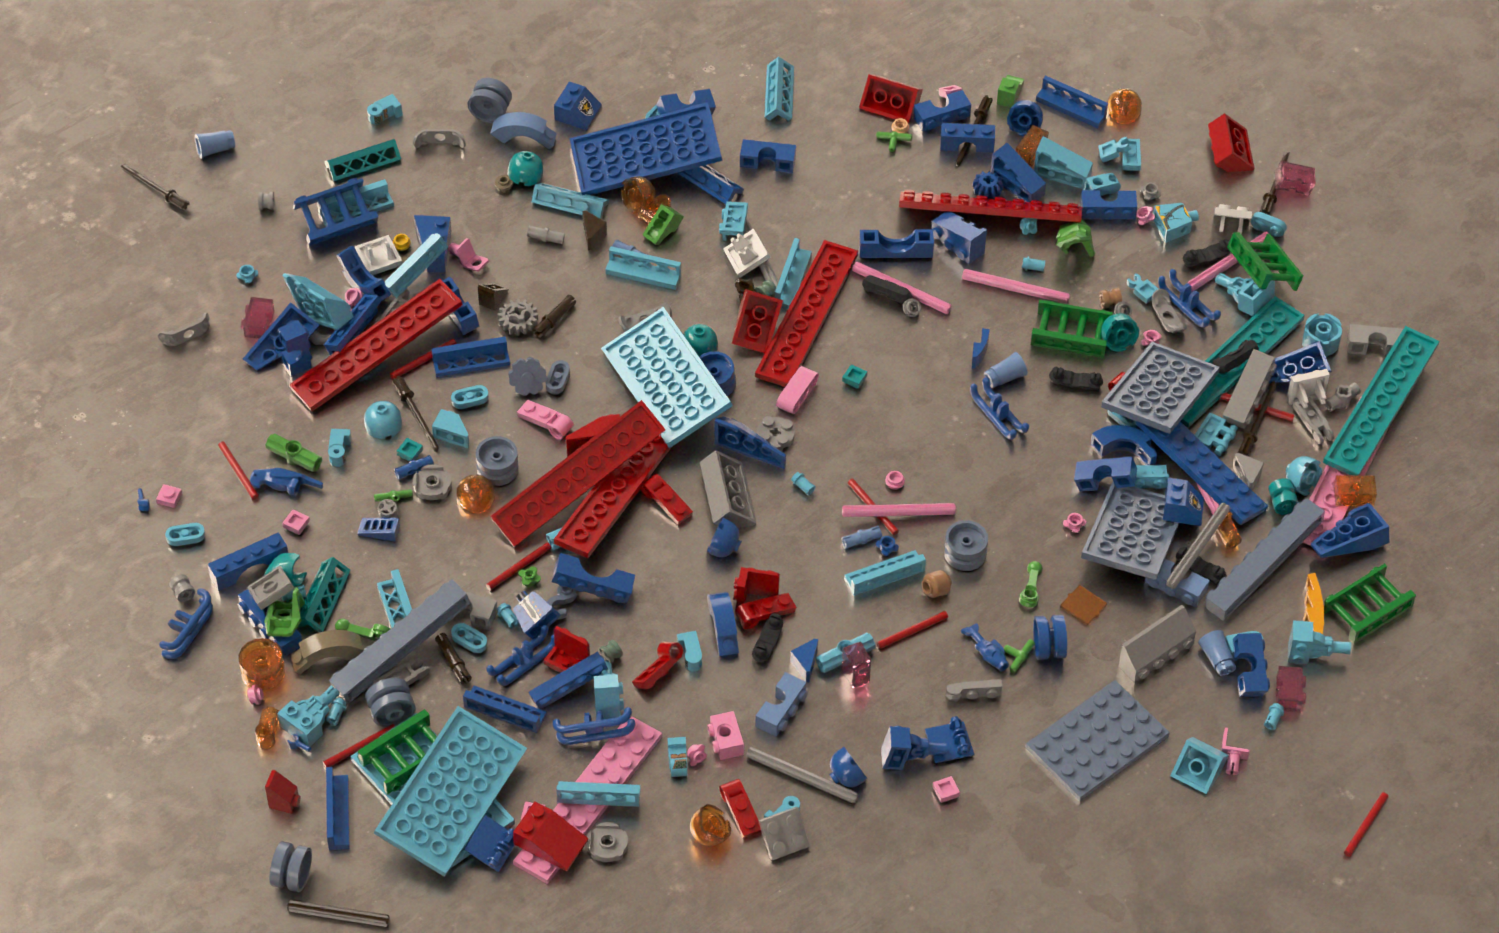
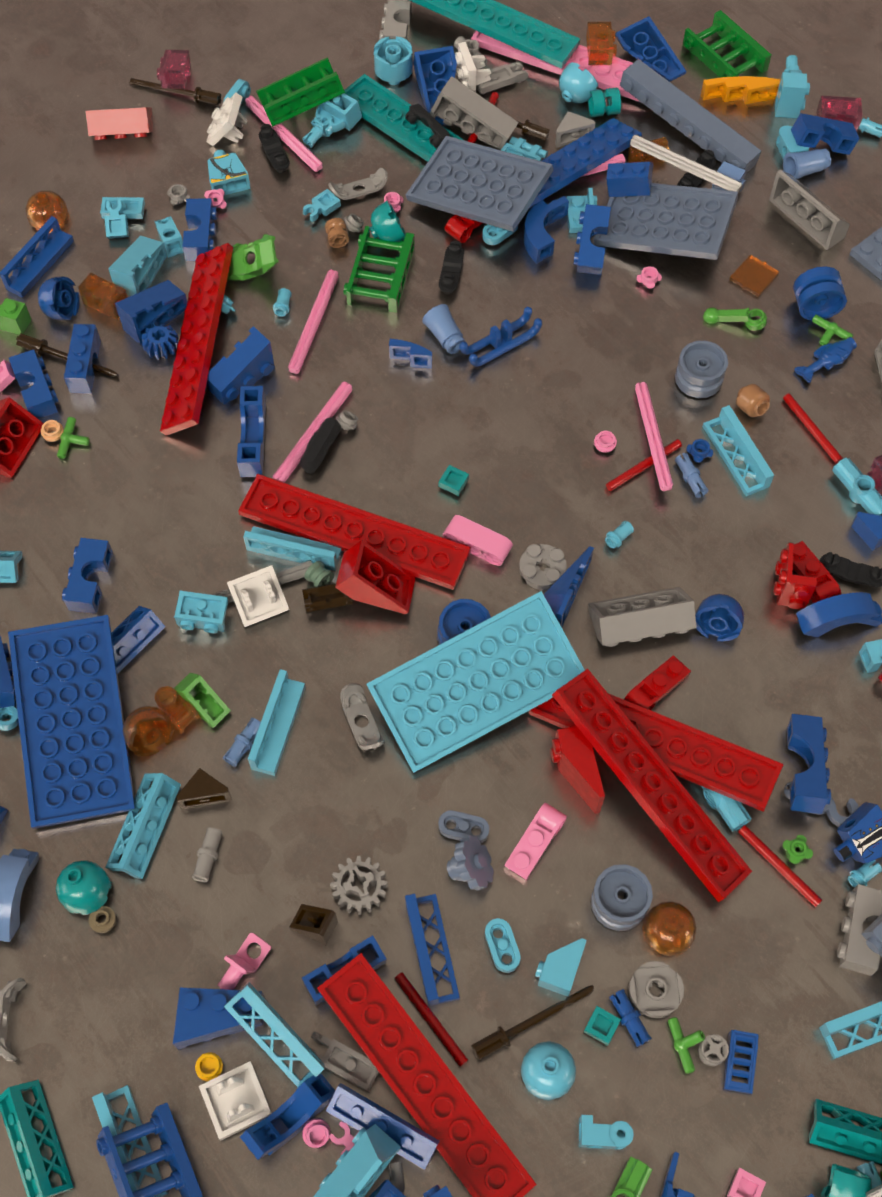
camera: 90 degrees left, 10 degrees up
dark brown pin [532,295,576,337] -> none
teal cylinder [683,324,718,357] -> none
blue piece [1158,269,1221,328] -> none

